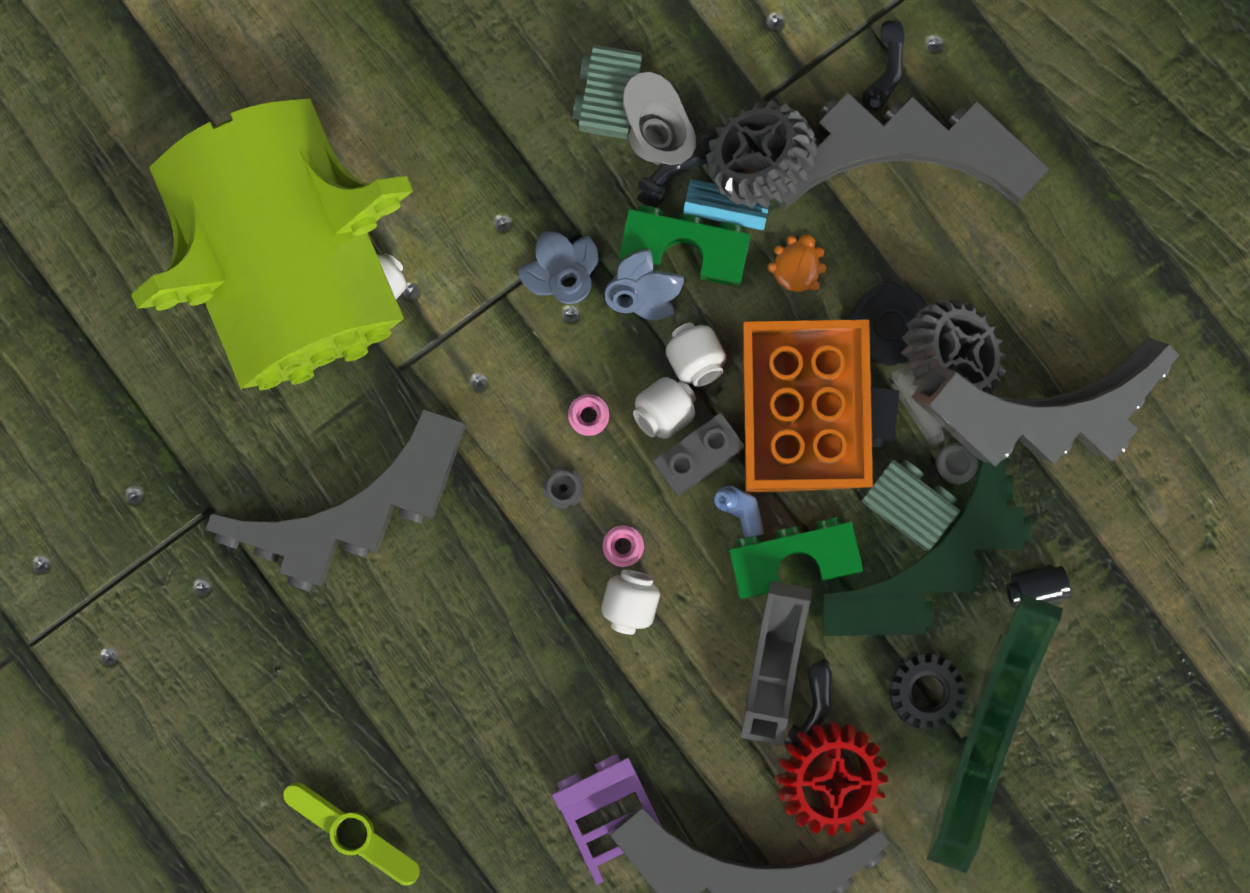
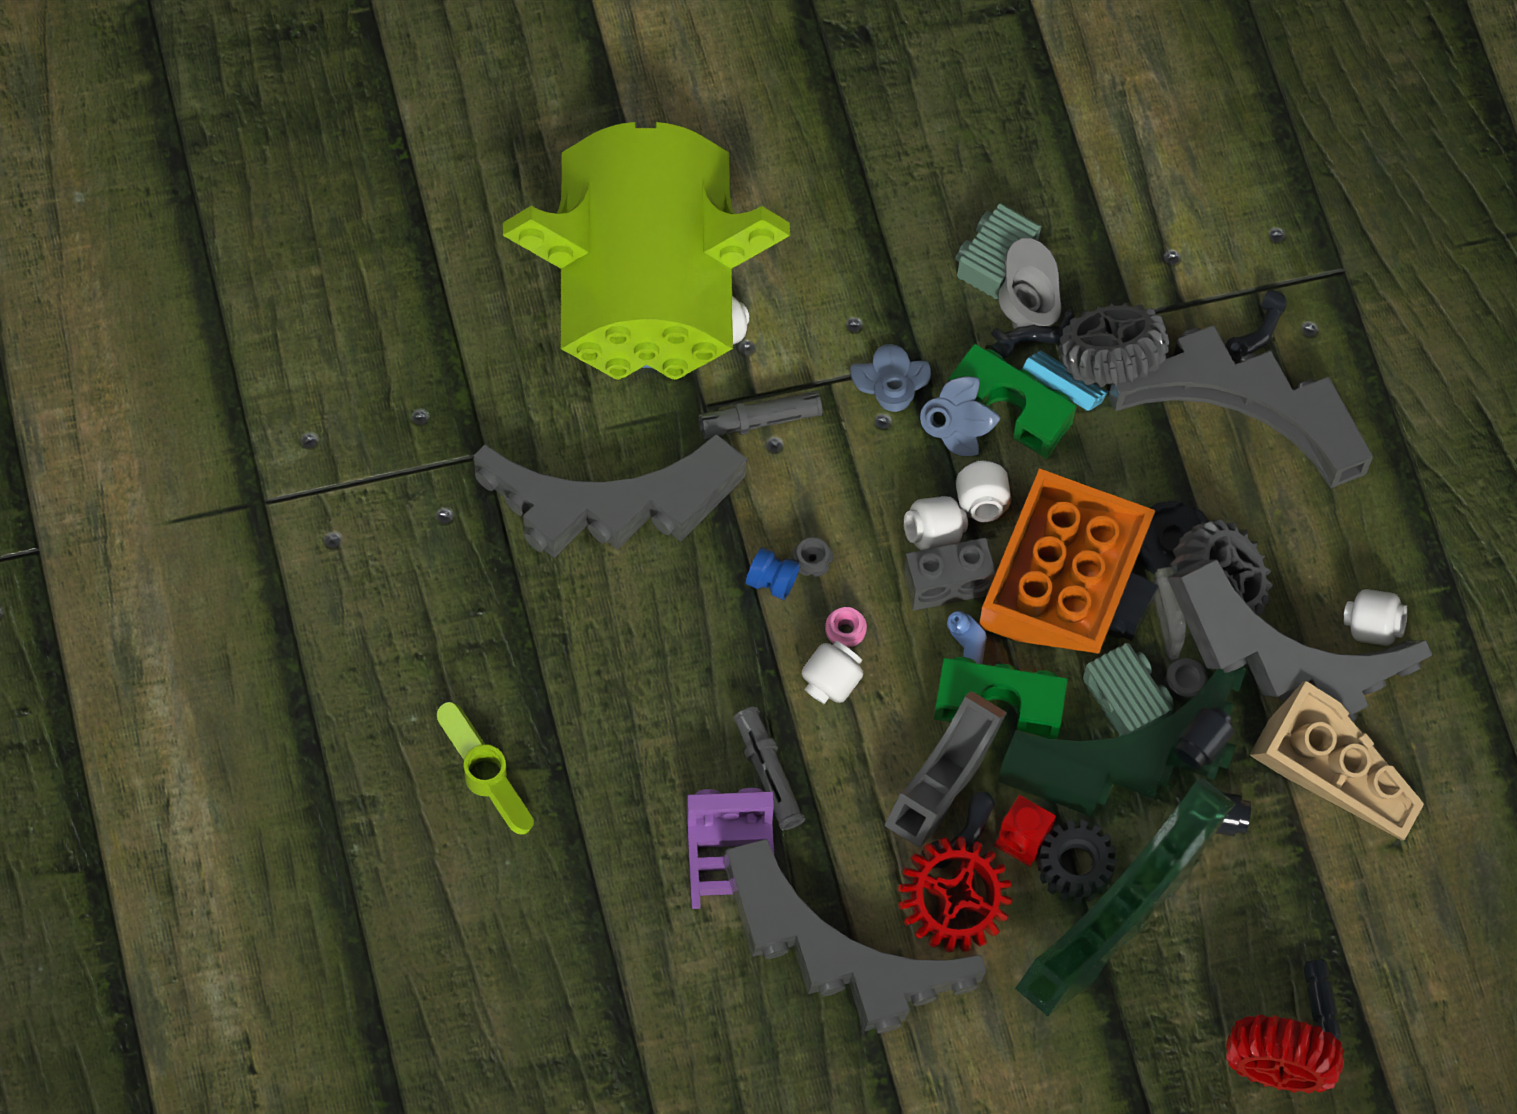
camera: 15 degrees right, 20 degrees down
bright pink plate [568,394,609,436] -> none
orange piece [767,235,827,292] -> none
none -> dark grey pin [699,390,823,439]
none -> dark grey pin [733,707,805,831]
none -> blue wheel [746,547,800,601]
none -> red brick [994,795,1056,867]
none -> black brick [1174,706,1235,770]
none -> red gear [1226,1014,1344,1094]
none -> tan wedge [1250,681,1424,840]
none -> black axle [1304,959,1341,1040]
none -> white head [1344,589,1407,646]

